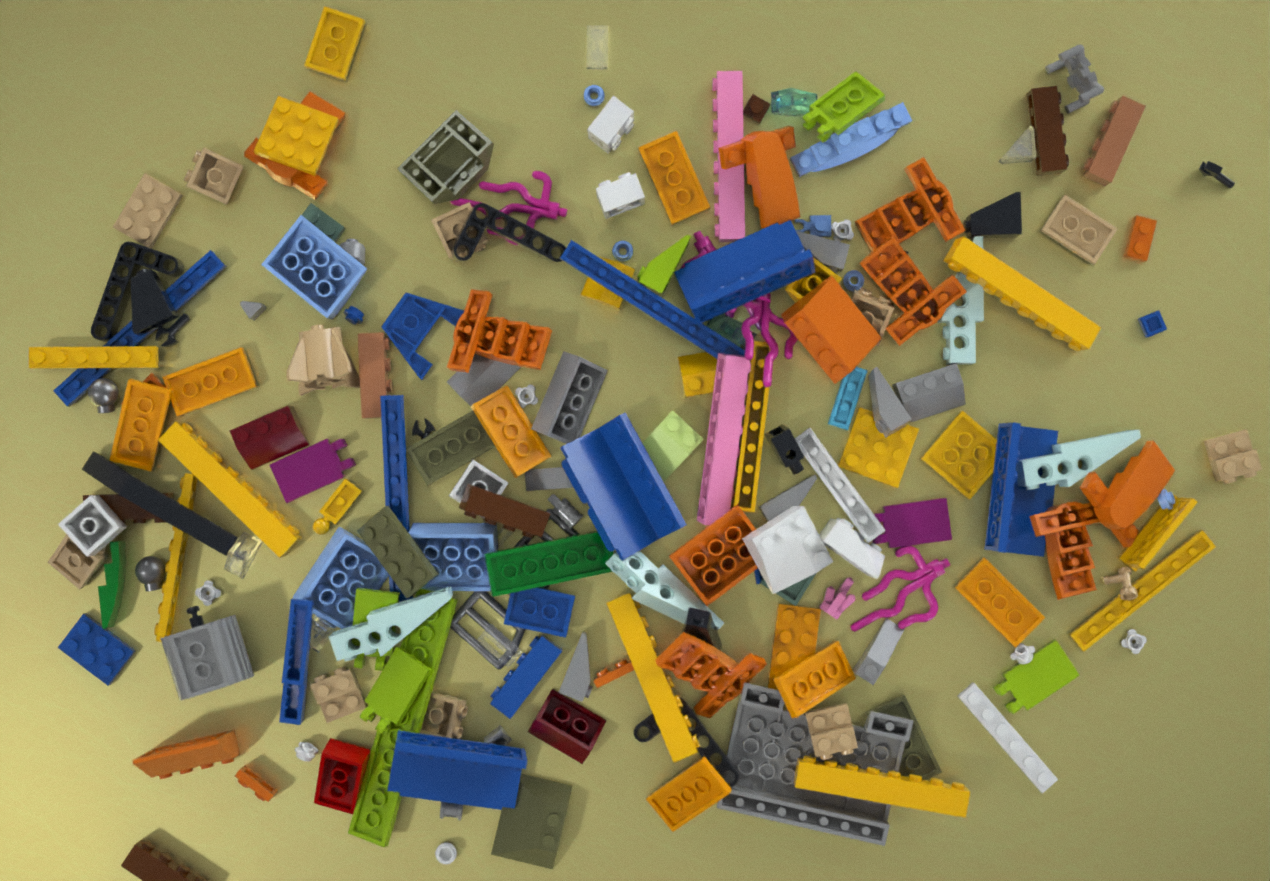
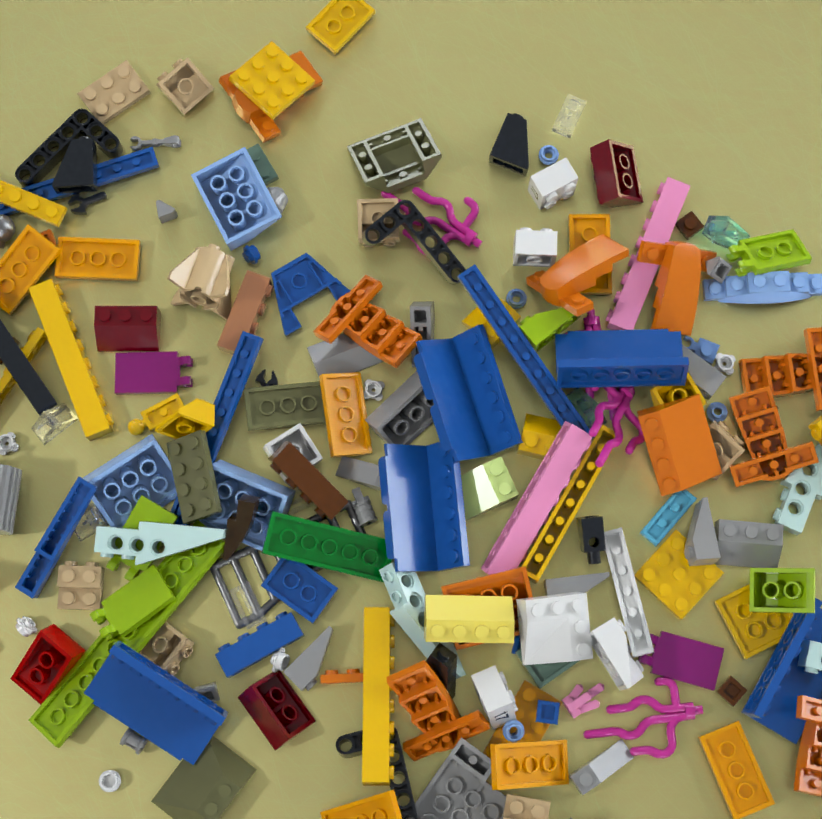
camera: 25 degrees right, 10 degrees down
none -> light grey piece [130,135,181,151]
none -> yellow slope [155,398,215,439]
none -> dark brown slope [223,494,260,560]
none -> white plate [270,648,290,673]
none -> light grey slope [410,301,435,367]
none -> blue piece [414,324,523,462]
none -> light yellow slope [424,595,515,643]
none -> white brick [471,665,518,730]
none -> black slope [489,113,529,177]
none -> light blue plate [502,720,525,742]
none -> orange slope [526,234,629,317]
none -> blue tile [535,700,560,725]
none -> dark red slope [590,139,643,208]
none -> light grey slope [705,256,733,284]
none -> reddish brown plate [716,676,747,707]
none -> lime slope [749,568,815,613]

